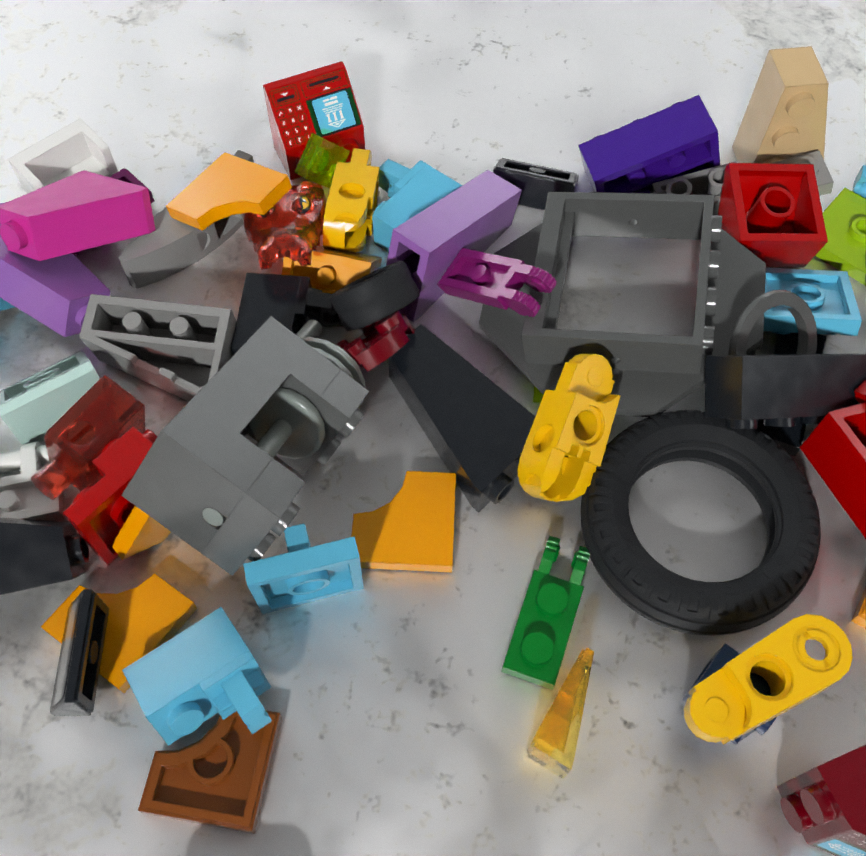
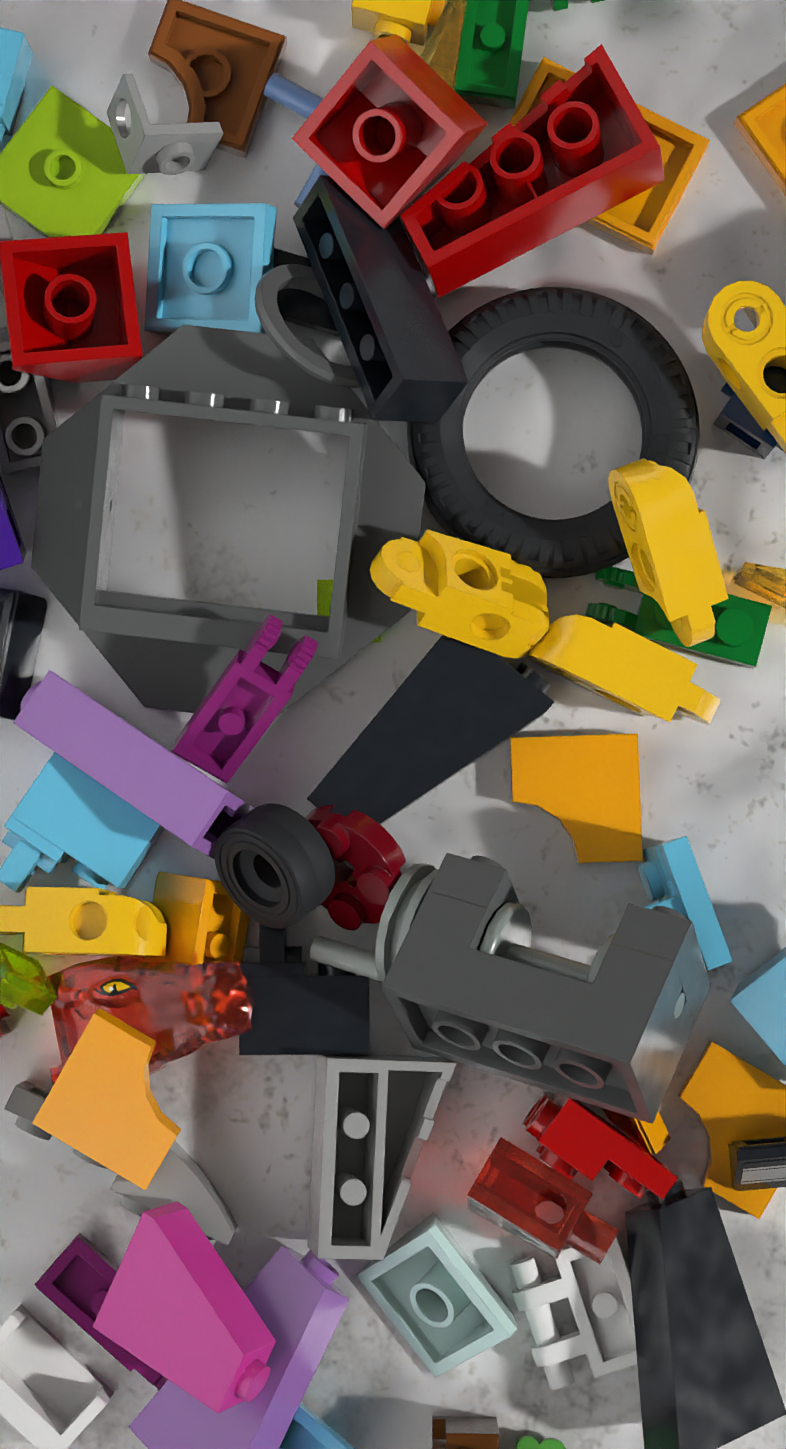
camera: 90 degrees left, 25 degrees up
none -> yellow piece [527,614,720,725]
none -> yellow piece [608,458,729,647]

